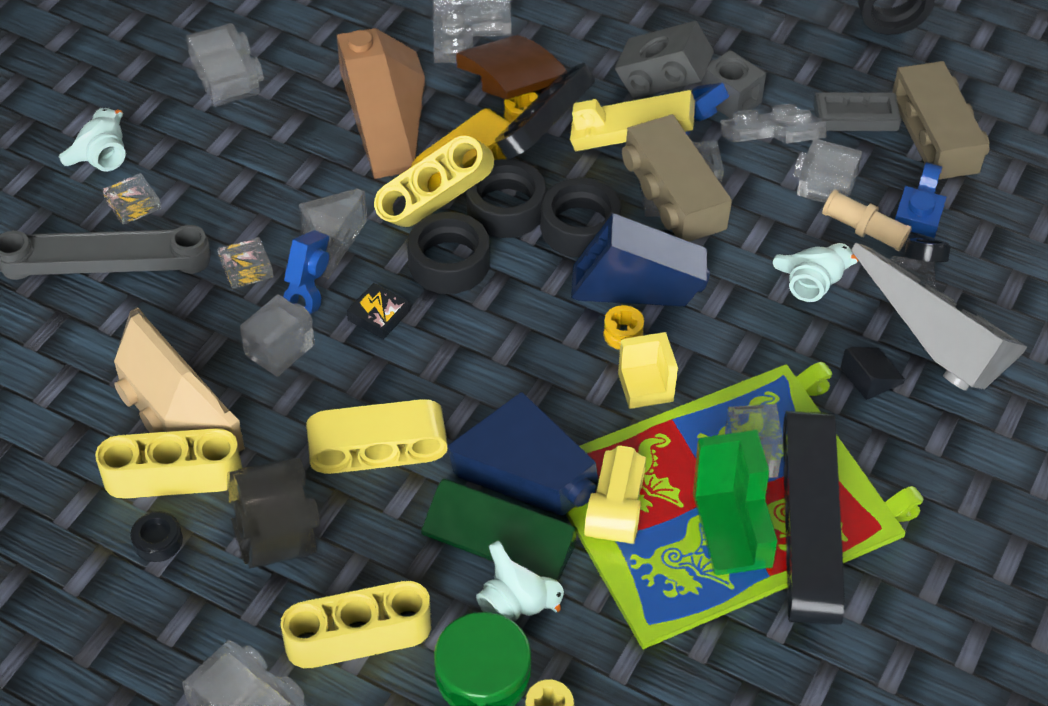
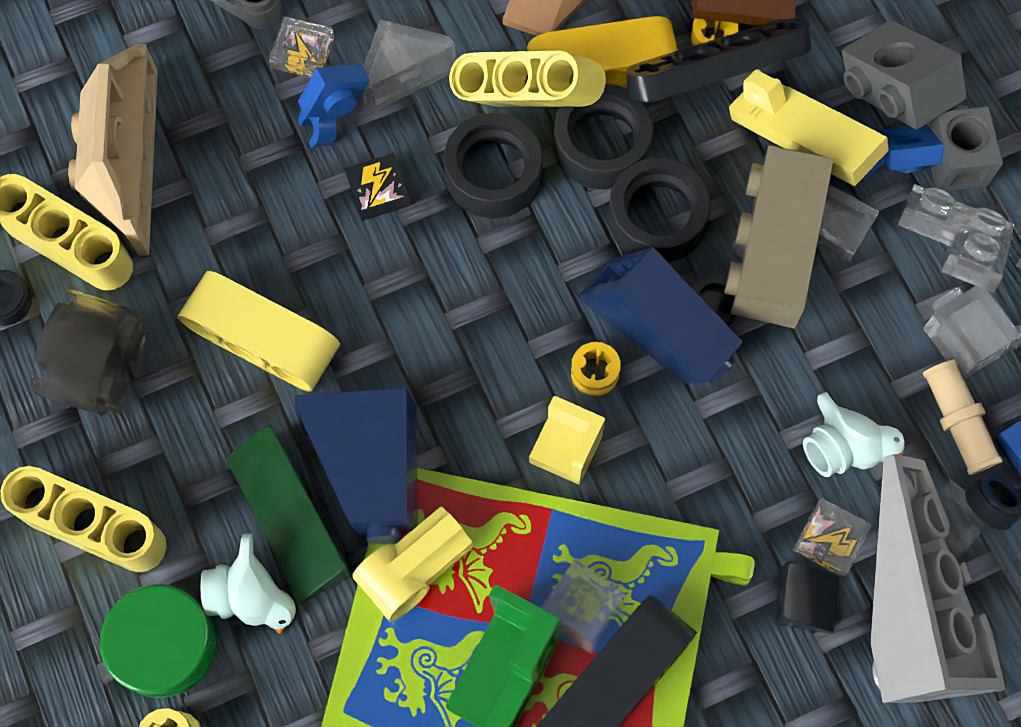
camera: 40 degrees right, 20 degrees up
clear brick [240,294,315,377] -> none
none -> clear tile [793,498,872,578]

